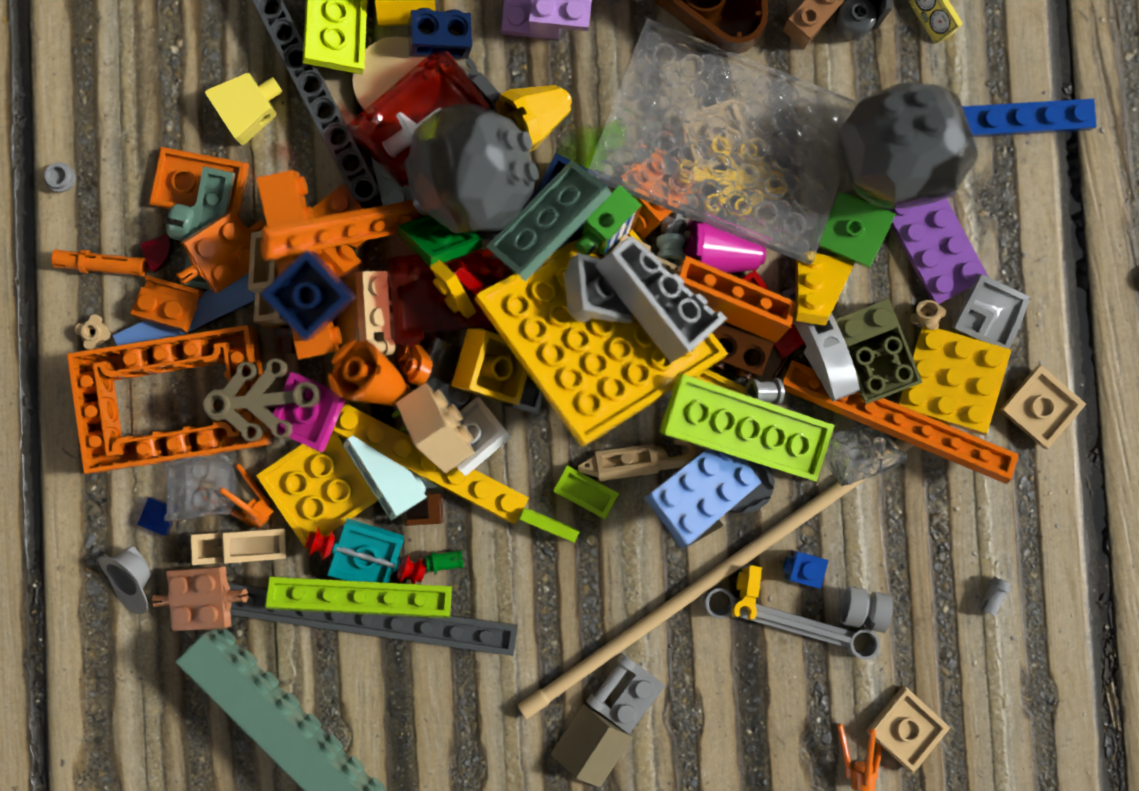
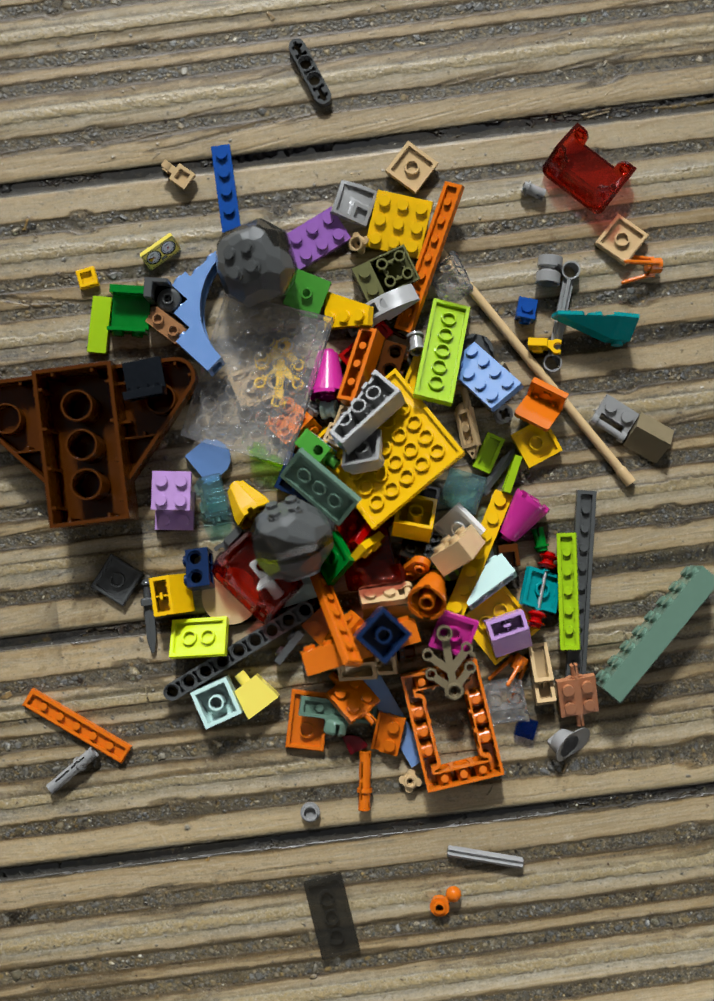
camera: 85 degrees left, 0 degrees up
none -> tan plate [161,160,196,191]
none -> medium blue arch [172,250,226,377]
none -> medium blue tile [185,439,231,486]
none -> light aqua brick [190,674,244,729]
none -> clear light blue brick [194,473,230,519]
none -> dark grey plate [274,629,305,665]
none -> clear light blue plate [439,467,488,515]
none -> dark grey sword [468,449,515,509]
none -> lavender slope [483,608,533,658]
none -> light grey bush [494,405,513,424]
none -> dark pink cone [500,488,550,543]
none -> yellow plate [510,424,562,469]
none -> orange bracket [514,377,569,431]
none -> clear red windscreen [542,123,637,214]
none -> teal wedge [551,310,640,347]

